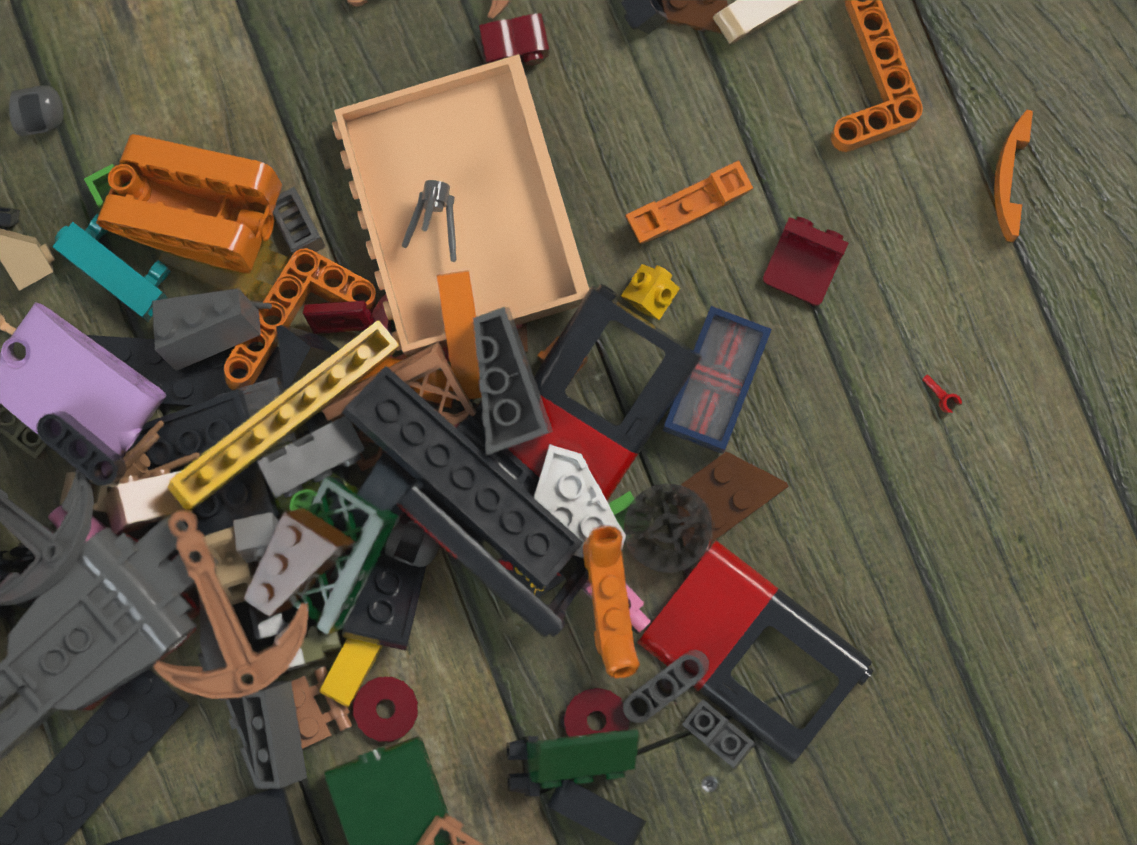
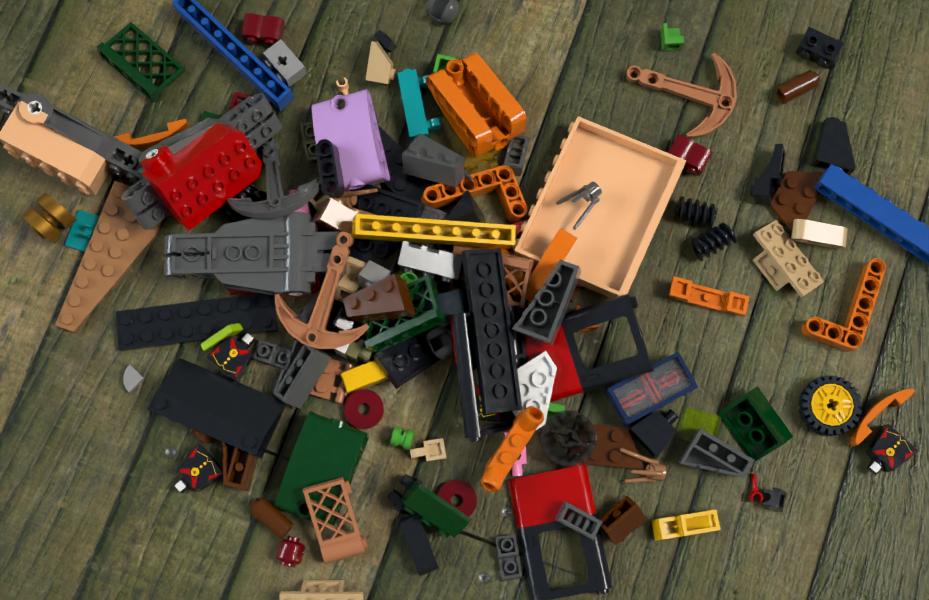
camera: 40 degrees right, 5 degrees down
dark red tile [302,301,375,334] -> none
yellow brick [621,264,680,320] -> none
dark grey beam [623,650,709,723] -> none
dark red bracket [763,217,849,306] -> none
none -> lime tile [201,323,243,351]
none -> black torso [206,333,255,382]
none -> dark grey slope [253,340,292,370]
none -> bright green wheel [390,426,415,450]
none -> tan plate [410,438,446,462]
none -> dark grey slope [555,501,603,540]
none -> reddish brown brick [600,496,647,545]
none -> medium nougat plant [620,448,666,483]
none -> black torso [629,409,679,458]
none -> yellow slope [651,510,721,541]
none -> black piece [674,196,718,229]
none -> dark grey wedge [678,428,755,478]
none -> clear neon green piece [679,407,722,442]
none -> black piece [692,223,736,262]
none -> dark green slope [718,386,793,462]
none -> tan bracket [753,220,824,297]
none -> black tile [761,487,787,512]
none -> wheel [798,375,862,436]
none -> black torso [866,424,918,475]

